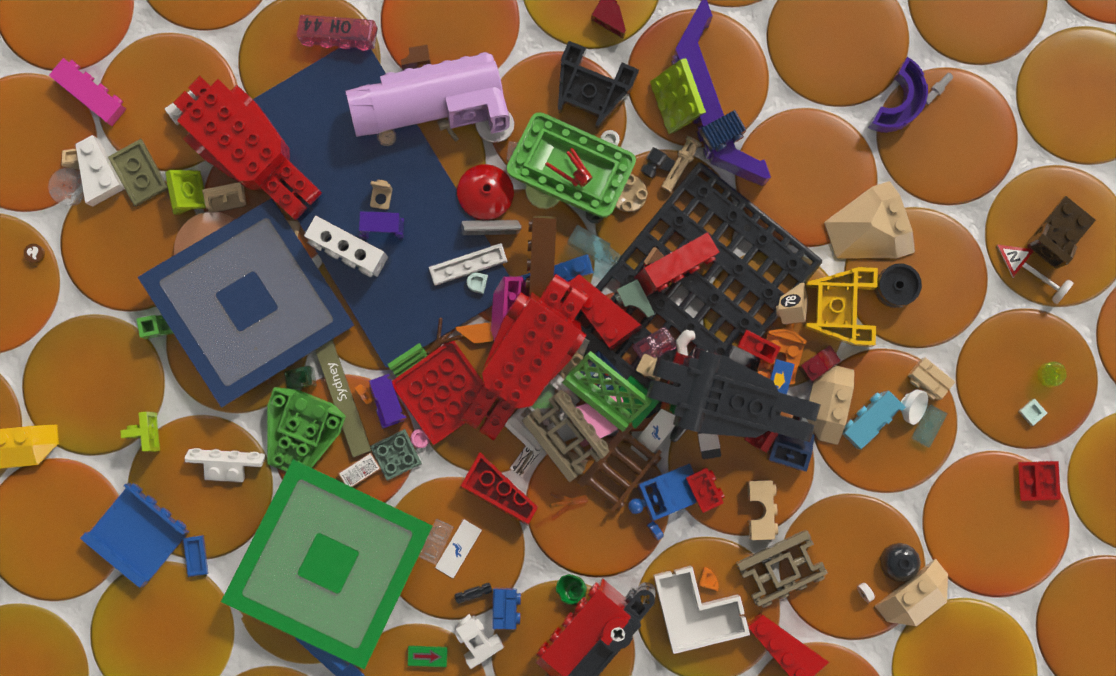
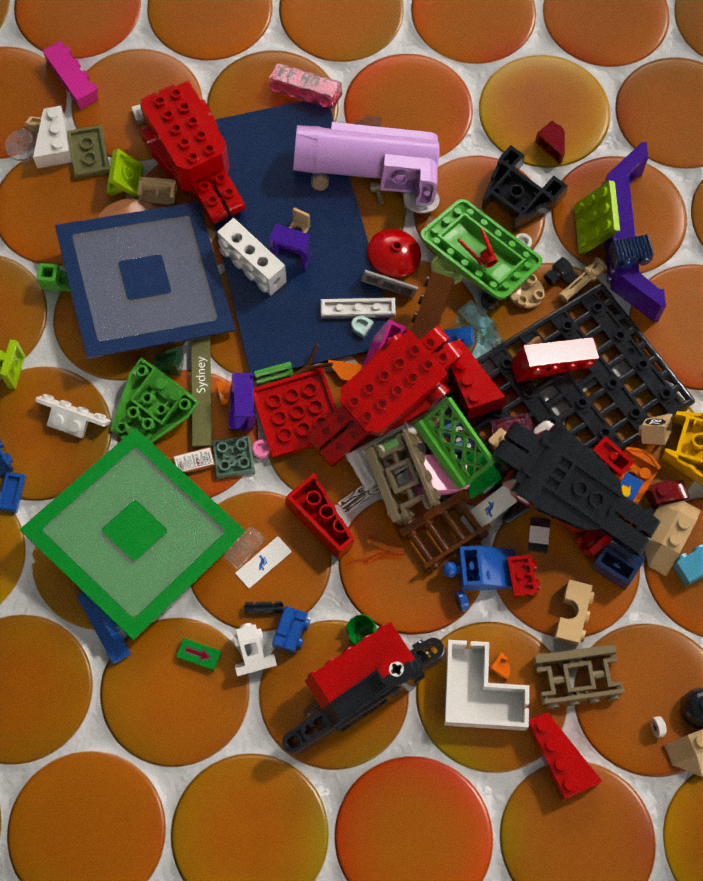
camera: 15 degrees right, 15 degrees down
sand green arch [615,279,654,319] -> none

